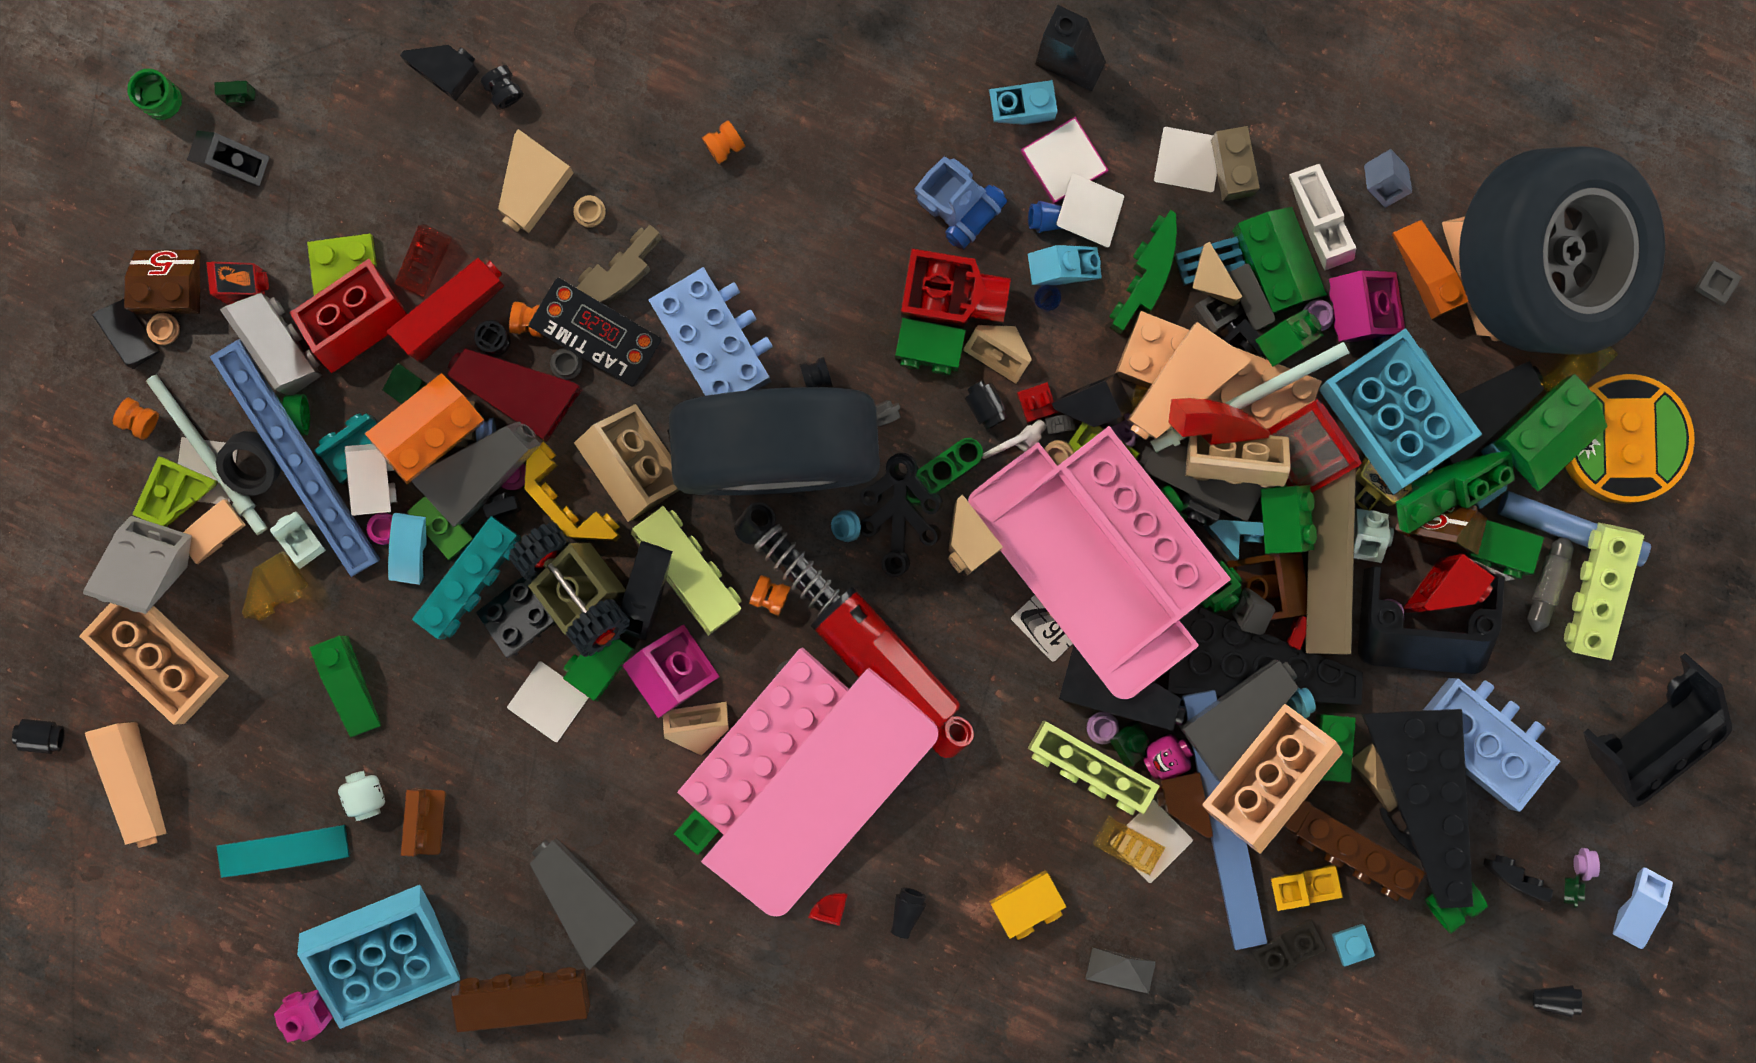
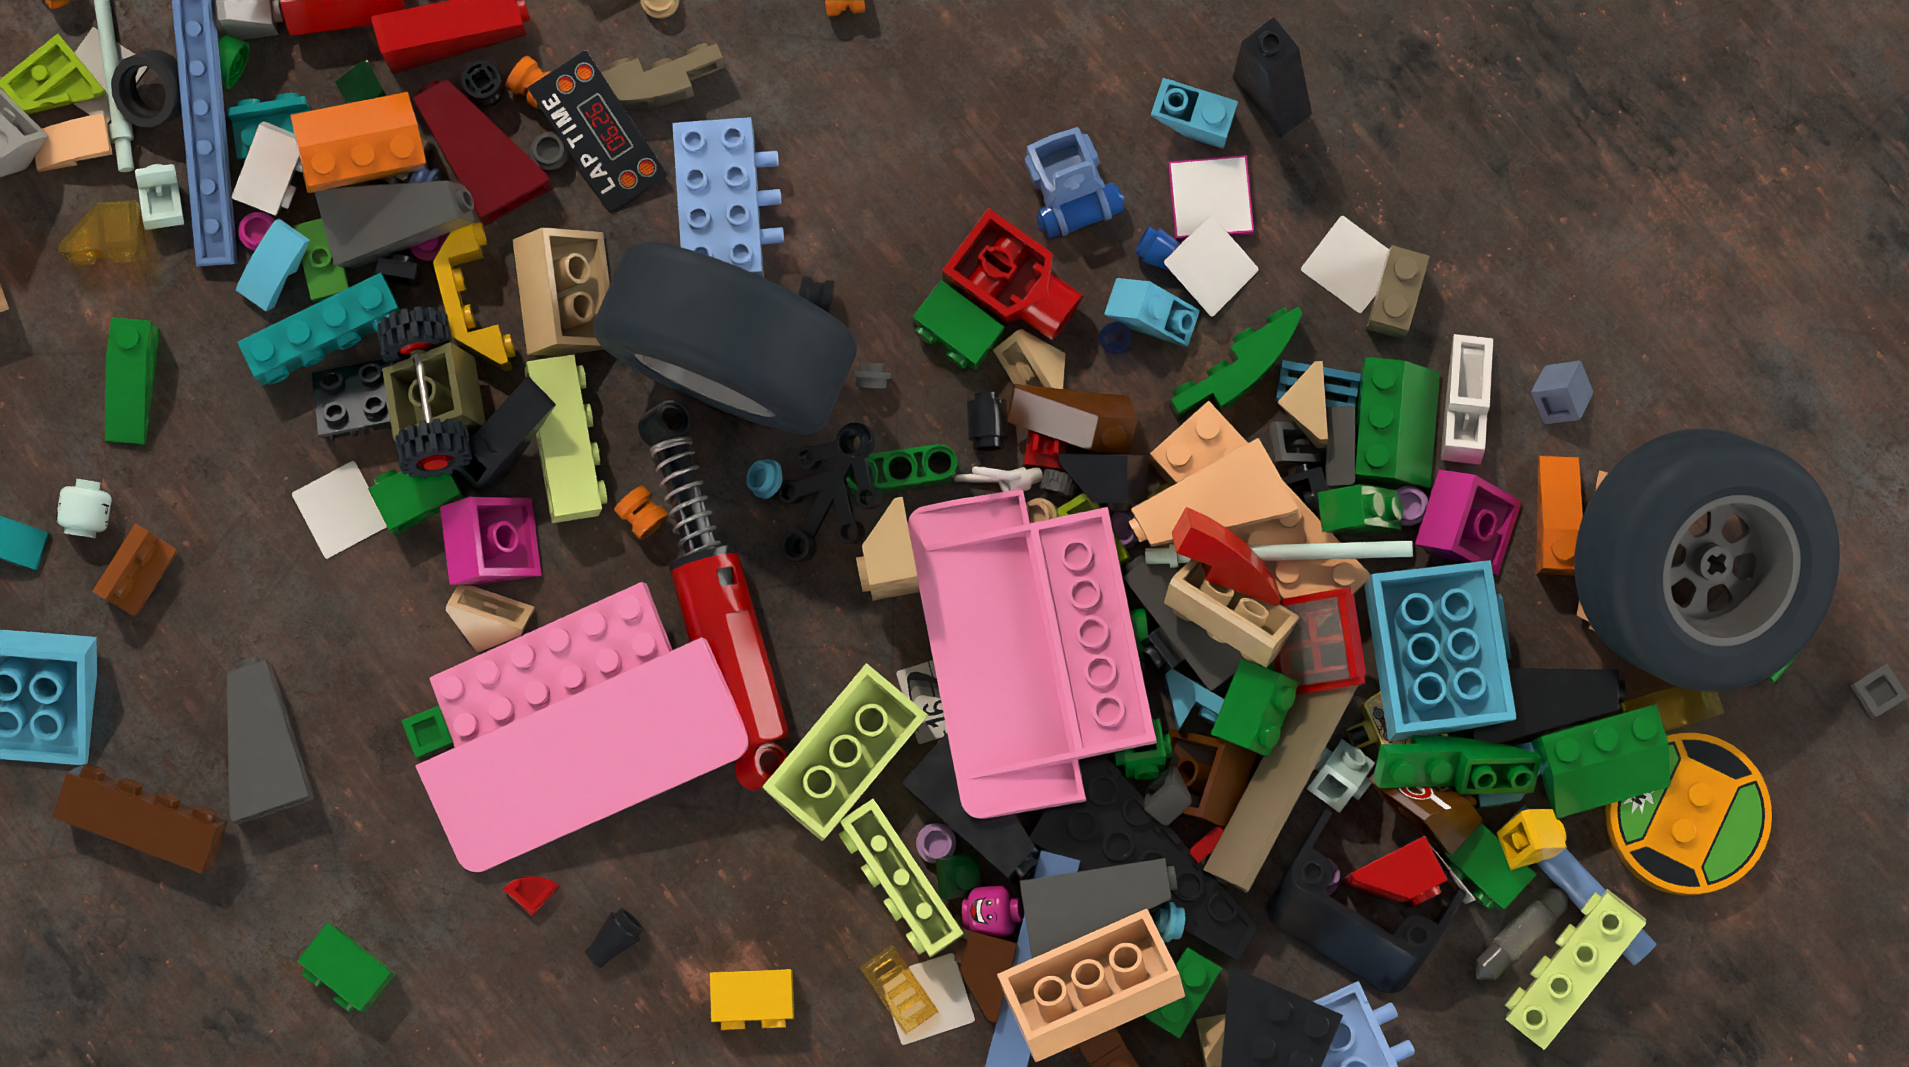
camera: 30 degrees right, 5 degrees down
none -> green brick [297,923,396,1013]
none -> yellowish green slope [762,663,928,841]
none -> reddish brown slope [1007,384,1137,454]
none -> yellow slope [1496,809,1567,870]

